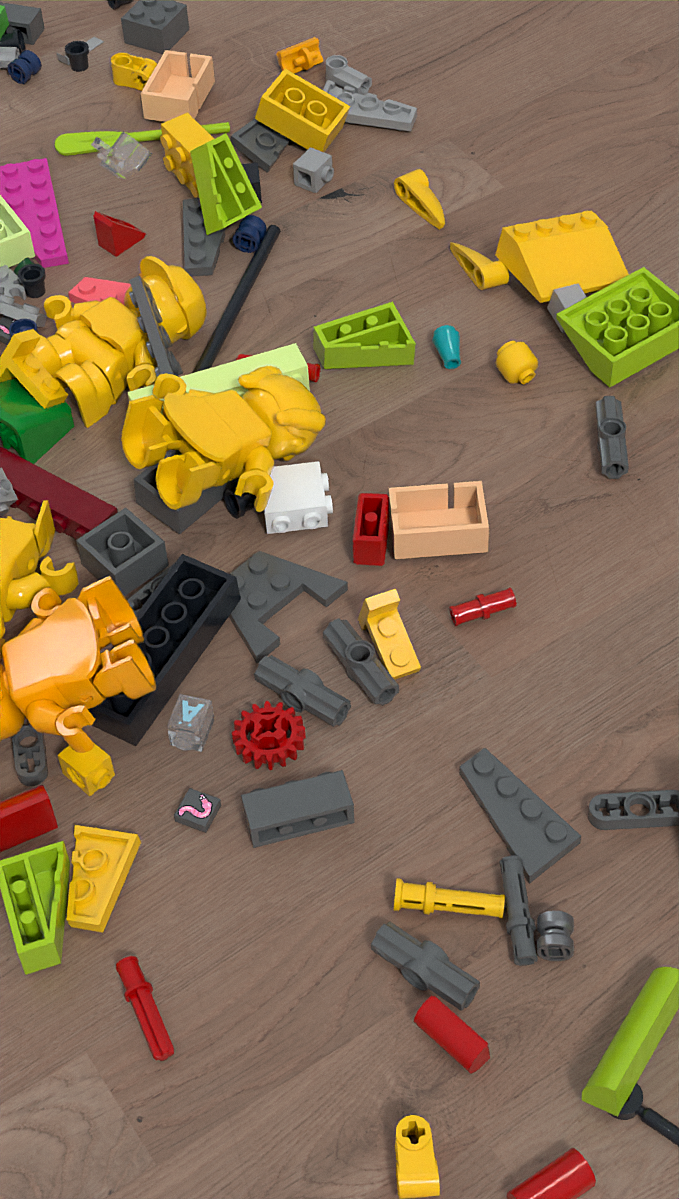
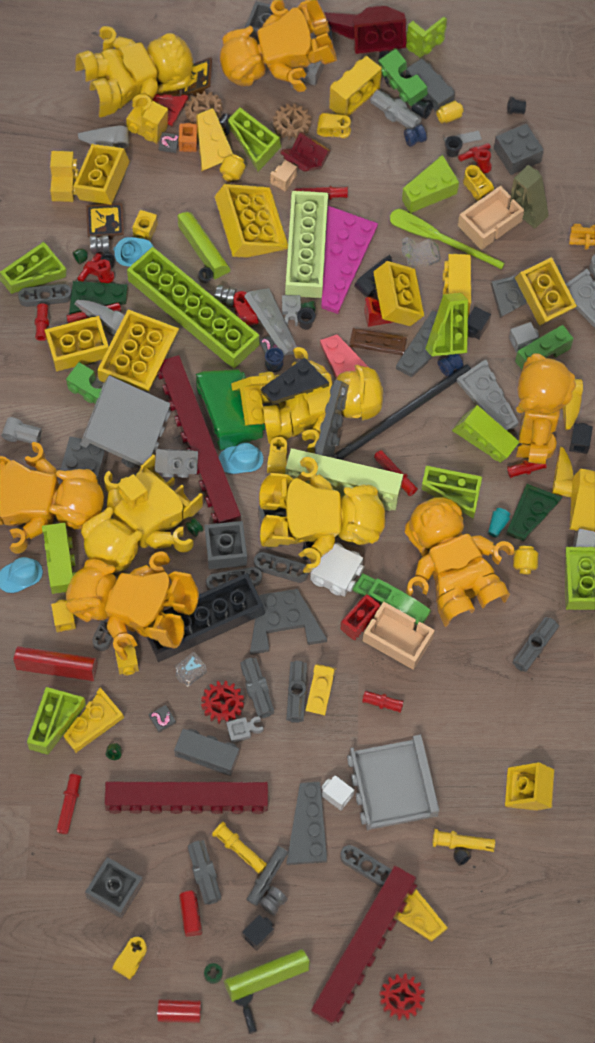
camera: 30 degrees right, 15 degrees up
none -> dark grey brick [85,857,143,919]
none -> dark green hinge [105,743,122,760]
none -> dark red brick [105,782,268,814]
none -> dark green bush [185,518,204,537]
none -> dark green bush [204,963,223,984]
none -> medium azure piece [219,443,263,474]
none -> light grey plate [226,717,263,743]
none -> black brick [242,914,274,951]
none -> dark grey beam [254,552,308,583]
none -> black wing [261,358,329,405]
none -> yellow piece [267,437,287,474]
none -> white brick [322,776,354,810]
none -> light grey panel [347,735,439,830]
none -> reddish brown tile [349,328,407,356]
none -> bright green slope [353,573,431,625]
none -> black piece [354,255,392,298]
none -> yellow brick [374,261,424,326]
none -> lime wedge [402,155,459,213]
none -> light orange piece [404,497,514,627]
none -> yellow brick [436,101,464,124]
none -> lime wedge [451,405,519,463]
none -> light grey wing [457,359,518,432]
none -> red piece [458,143,492,174]
none -> dark green wing [506,484,562,541]
none -> red pin [507,460,547,478]
none -> olive wedge [509,165,549,229]
none -> bright green arch [515,325,574,370]
none -> light orange piece [516,353,576,464]
none -> black brick [569,423,593,454]

